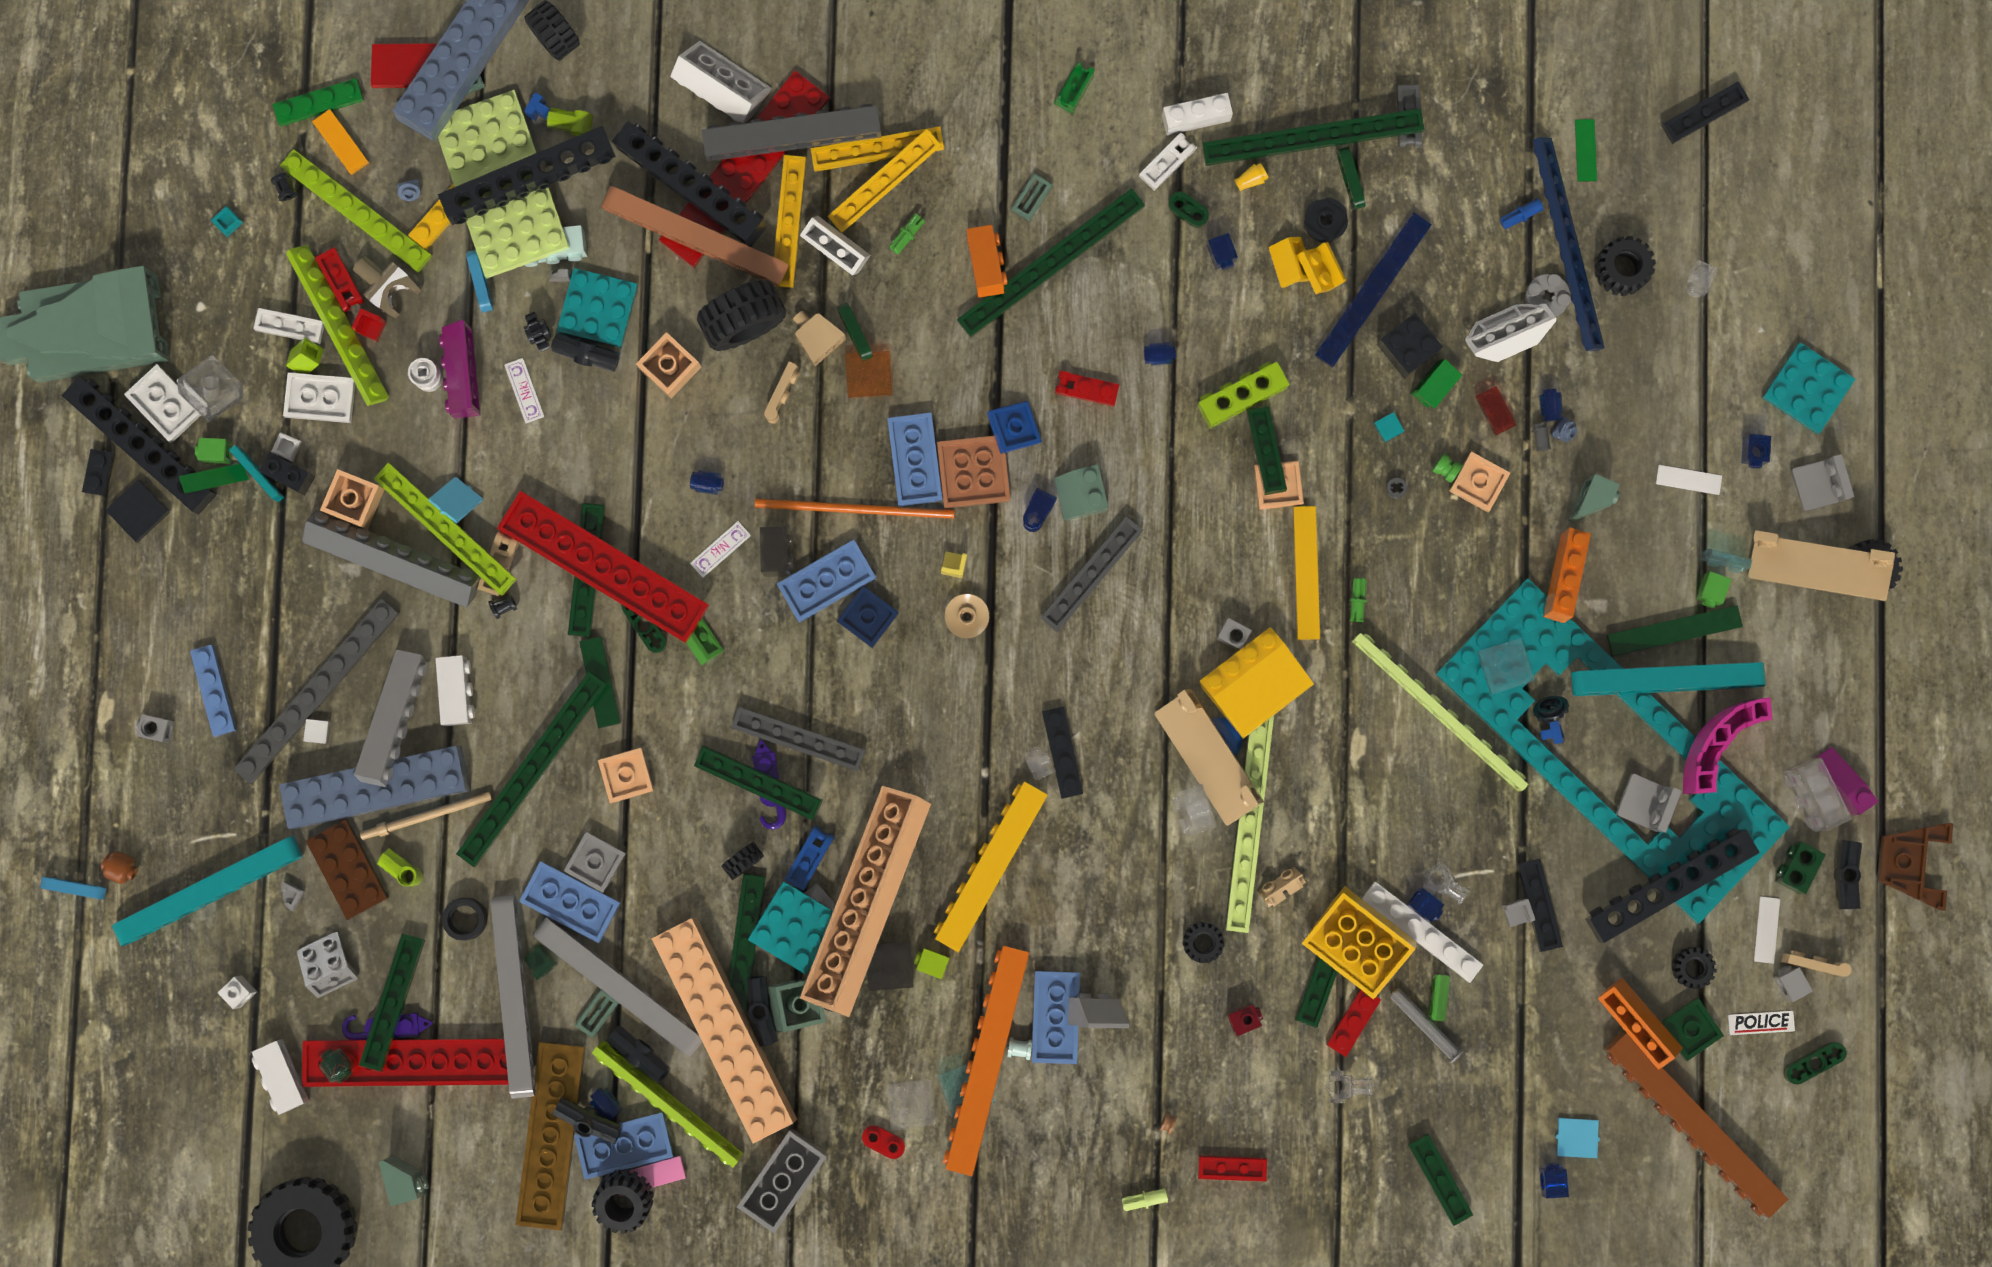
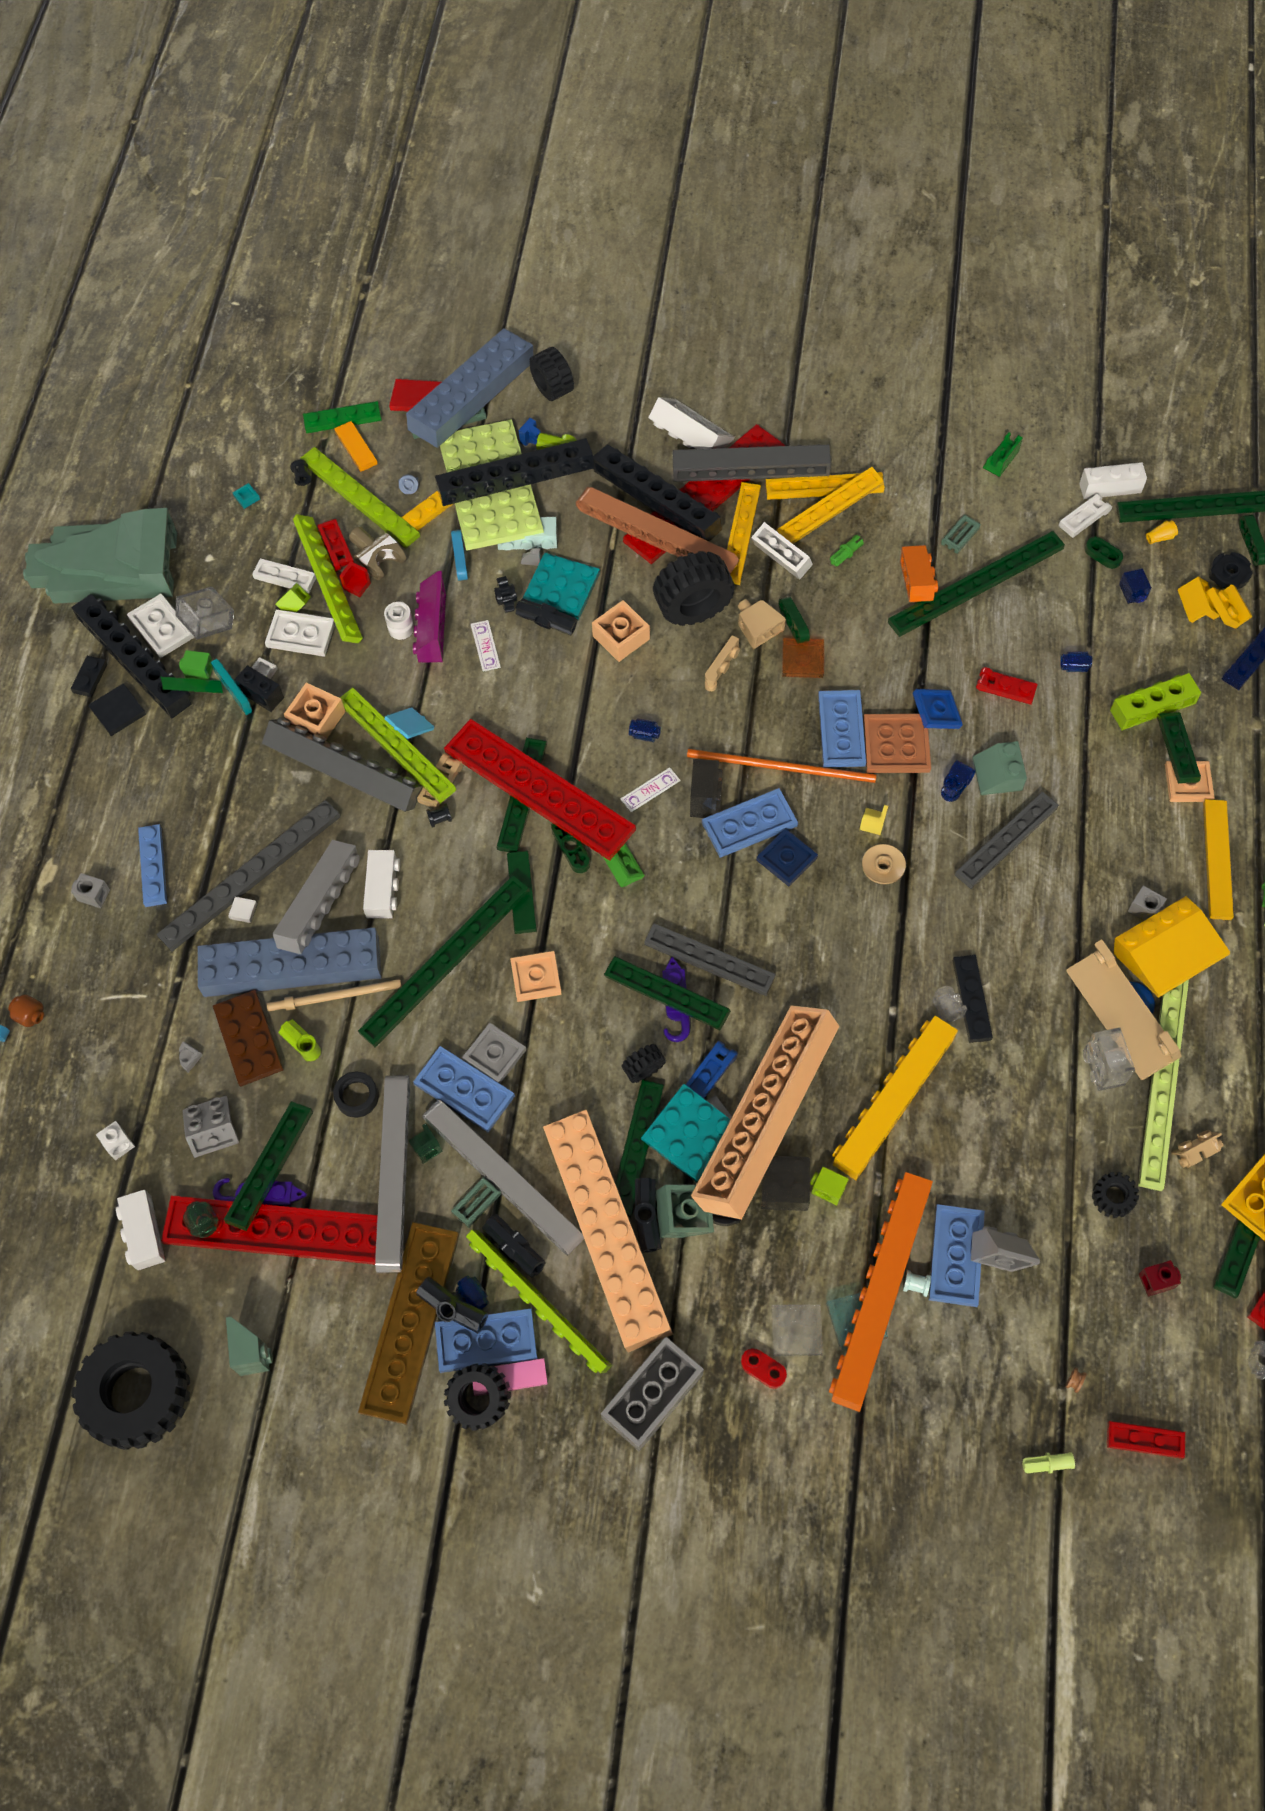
camera: 10 degrees right, 20 degrees down
teal beam [111,836,303,947] -> none

